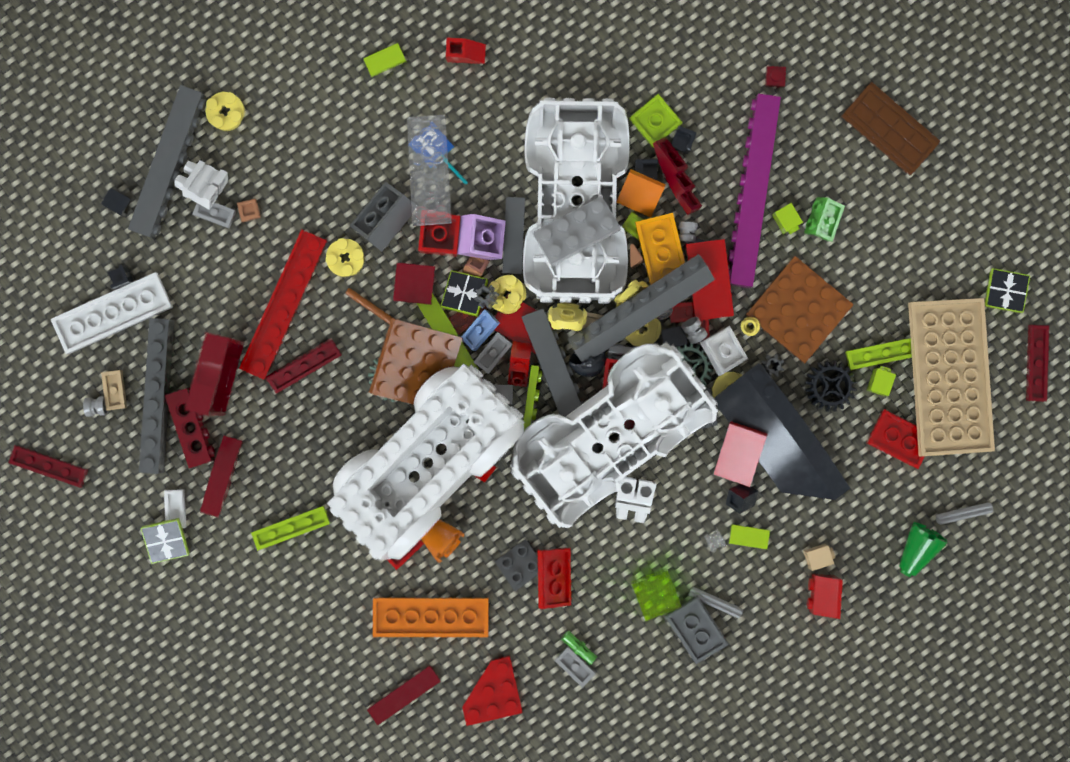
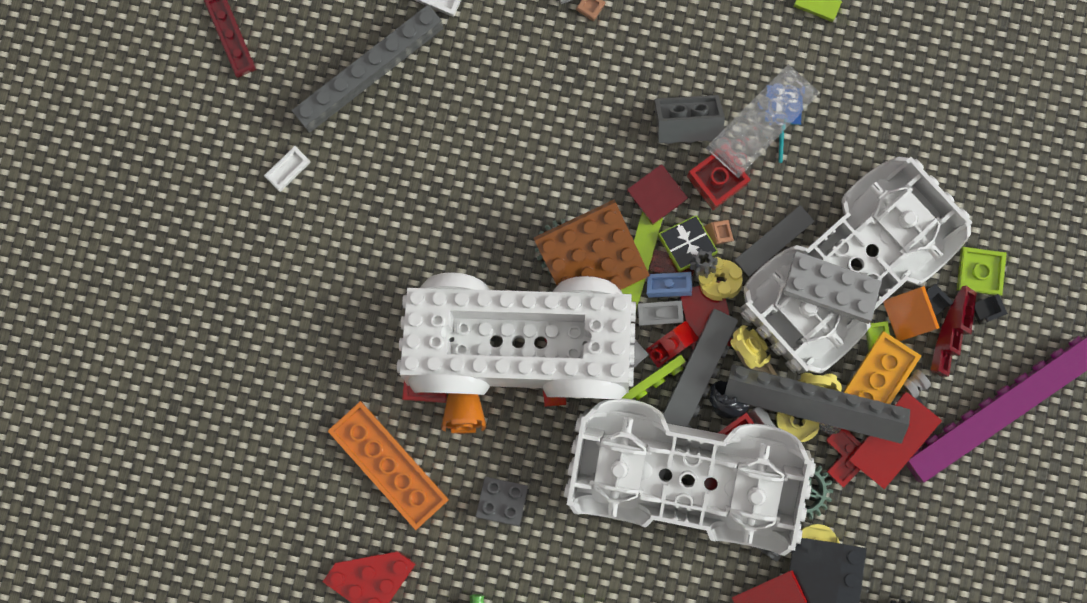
camera: 50 degrees right, 5 degrees down
light grey wheel [83,396,108,417] -> none
tan plate [101,370,127,411] -> none
tile [140,518,190,564] -> none
dark red brick [165,388,216,468] -> none
dark red tile [185,332,245,416] -> none
dark red slope [200,436,243,518] -> none
red plate [239,229,328,380] -> none
lime plate [251,506,331,551] -> none
dark red tile [266,338,342,394] -> none
light yellow plate [326,238,365,277] -> none
dark orange bar [345,288,393,324] -> none
dark red tile [367,665,441,725] -> none
red slope [446,38,486,64] -> none
lavender brick [457,214,506,260] -> none
red tile [538,547,571,609] -> none
white hips [615,477,656,523] -> none
nougat slope [630,244,644,269] -> none
black panel [661,326,688,347] -> none
light grey wheel [681,317,707,344] -> none
white tile [700,326,748,376] -> none
light yellow plate [741,317,760,336] -> none
dark orange plate [746,256,854,364] -> none
dark grey gear [760,354,784,377] -> none
lime brick [772,203,803,235] -> none
bright green bracket [804,197,845,242] -> none

